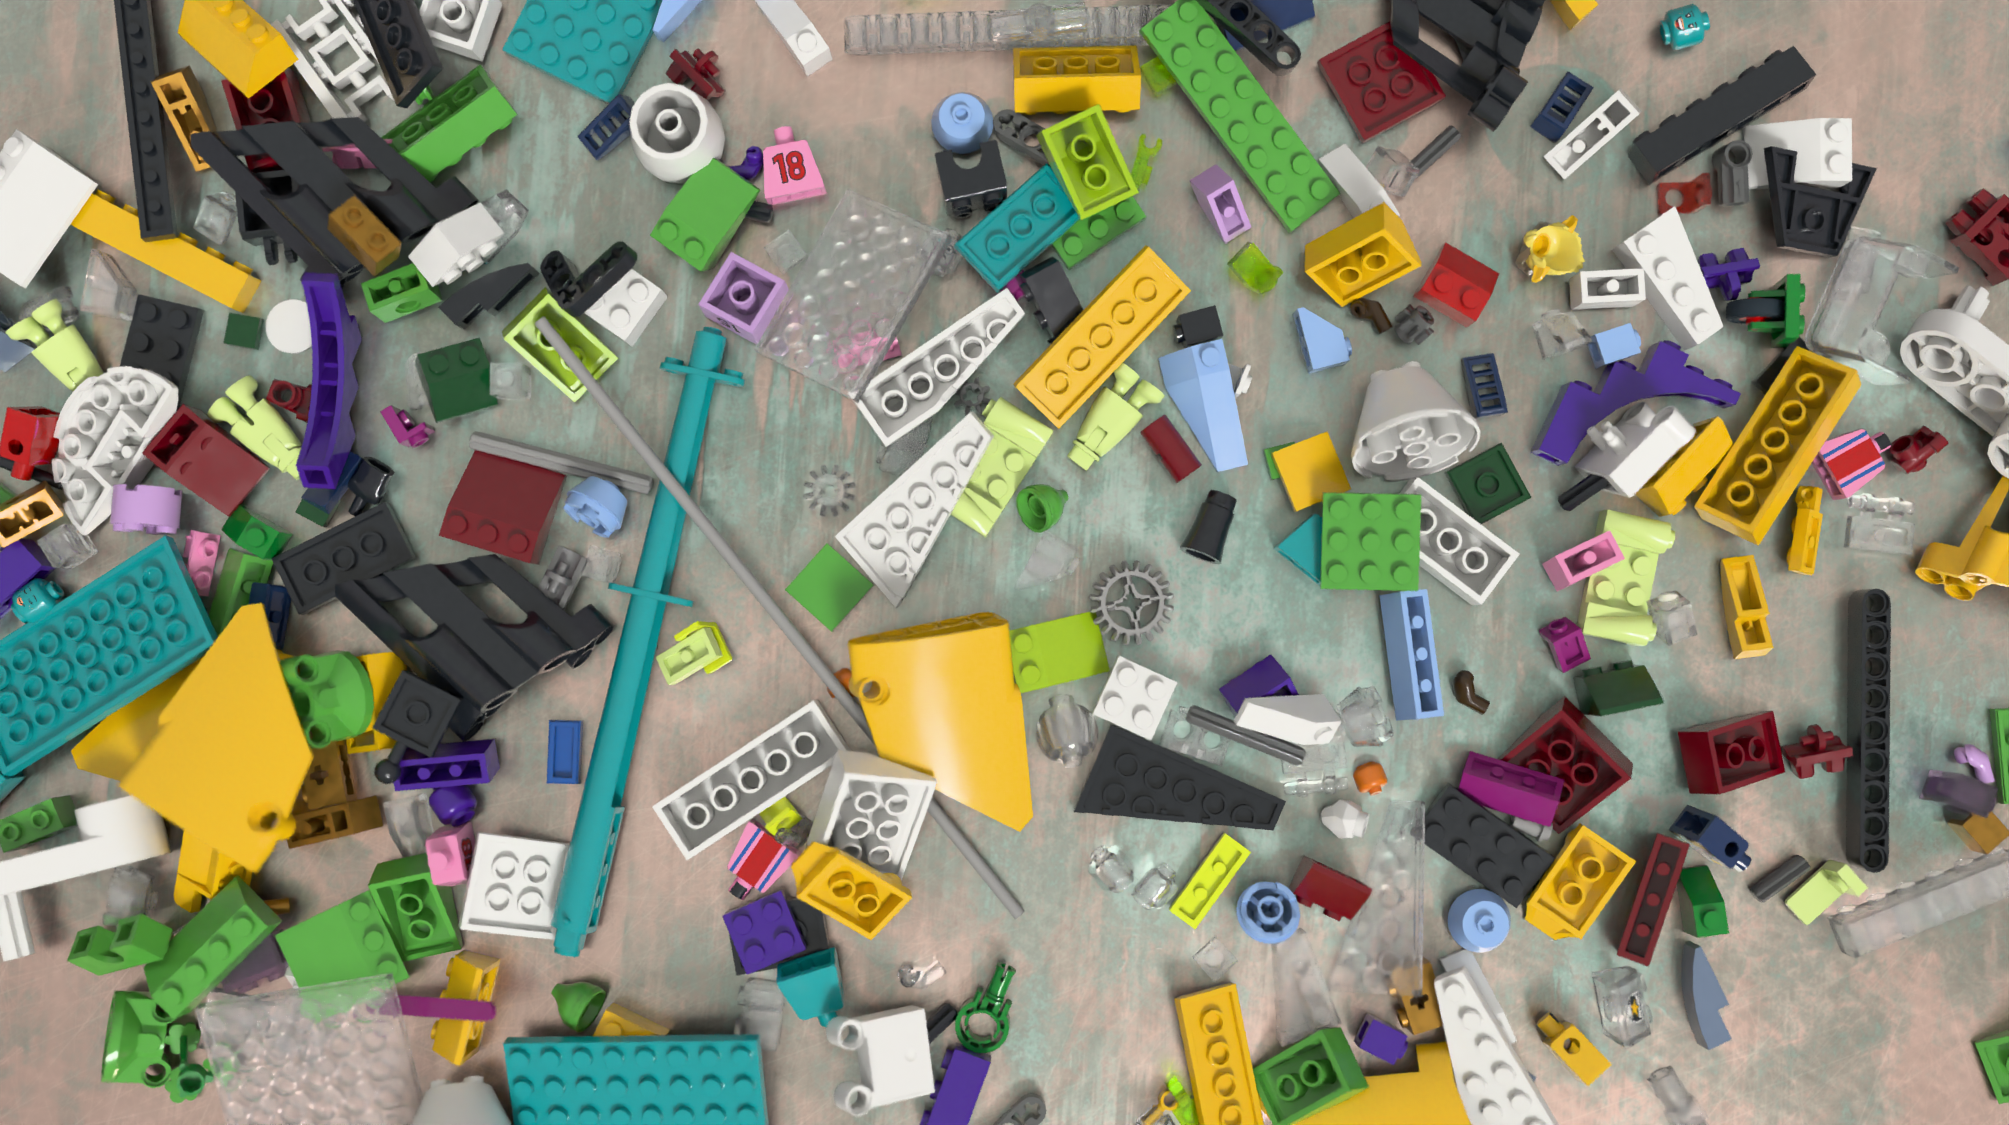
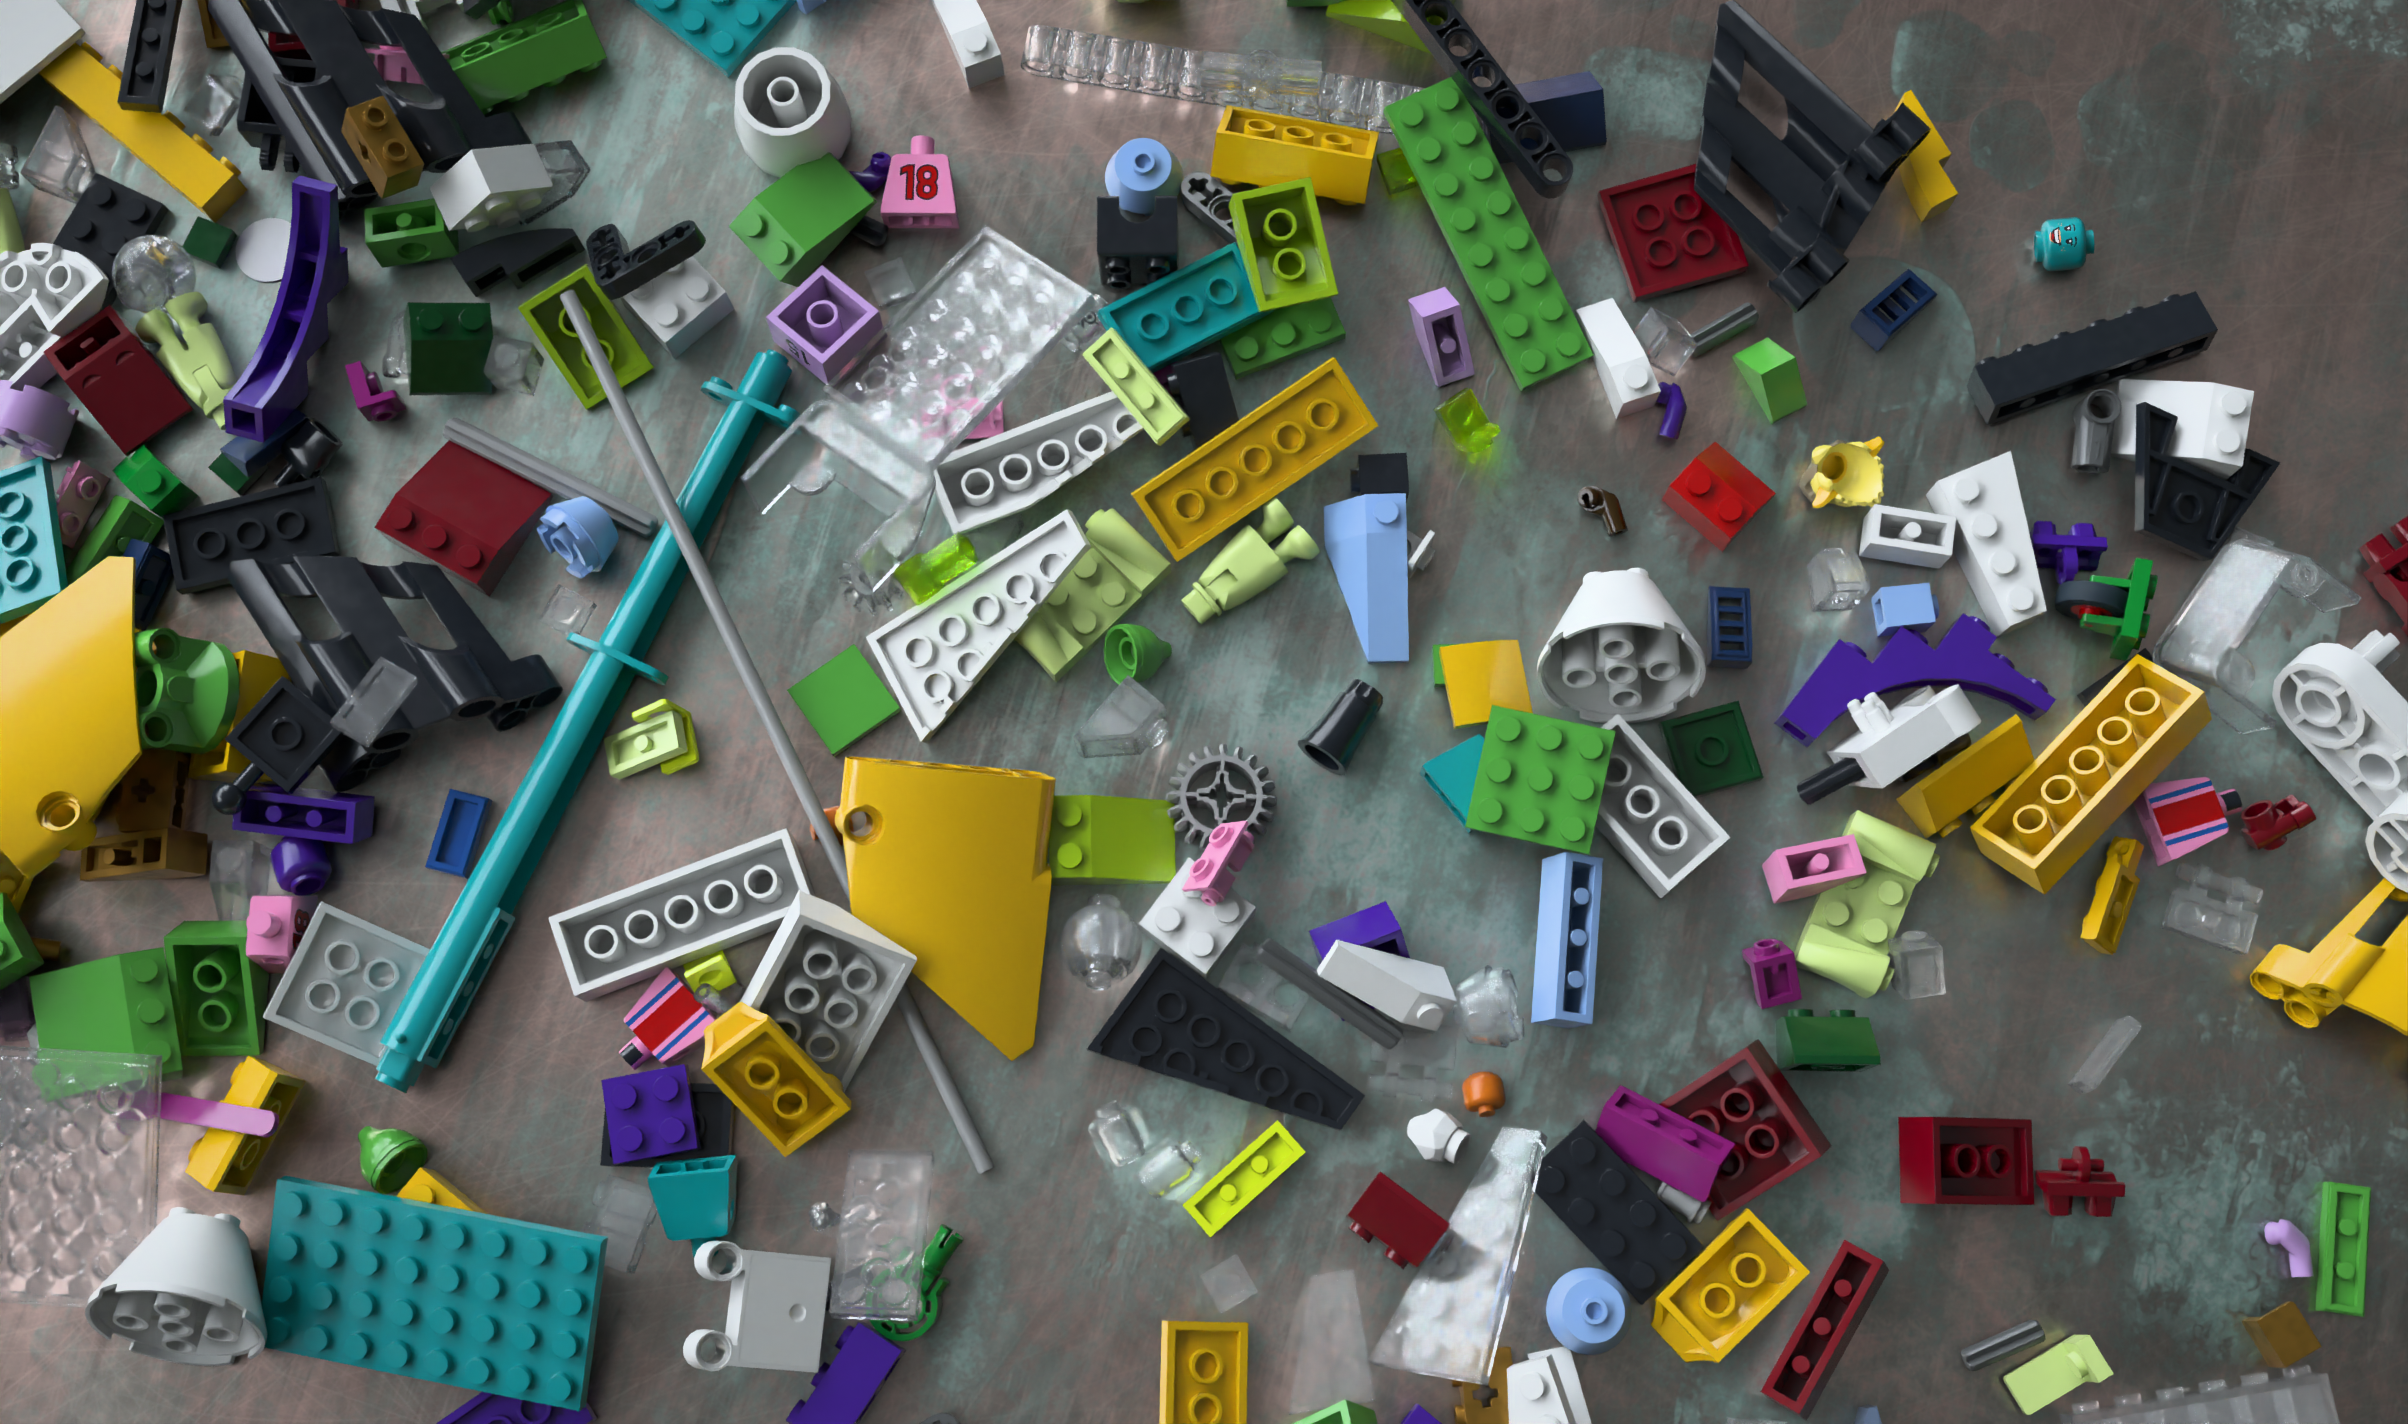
camera: 15 degrees right, 10 degrees down
dark red plate [266,379,312,422] -> none
flat silver hips [538,545,589,610] -> none
dark blue slope [577,94,635,160] -> none
dark red hips [666,49,726,101] -> none
dark grey gear [954,377,990,416] -> none
clear neon green plate [1131,134,1162,192] -> none
dark red pin [1140,414,1202,483] -> none
light blue cone [1236,882,1300,944] -> none
light blue slope [1293,307,1352,374] -> none
yellow slope [1304,202,1421,307] -> none
dark grey gear [1395,304,1434,345] -> none
dark brown arm [1453,670,1490,715] -> none
white slope [1544,88,1642,180] -> none
clear red bracket [1657,173,1712,214] -> none
dark blue torso [1669,805,1751,872] -> none
green slope [1677,865,1729,938] -> none
yellow slope [1720,555,1774,659] -> none
black beam [1846,589,1891,873] -> none
clear purple brick [1919,769,1998,818] -> none
none -> clear brick [112,235,197,314]
none -> clear tile [330,657,418,747]
none -> clear windscreen [741,399,936,592]
none -> clear plate [829,1149,935,1321]
none -> clear neon green piece [892,531,978,606]
none -> yellowish green tile [1082,327,1190,446]
none -> bright pink hinge [1182,821,1254,906]
none -> dark purple arm [1656,382,1687,440]
none -> bright green slope [1732,337,1807,424]
none -> clear tile [2068,1015,2142,1094]

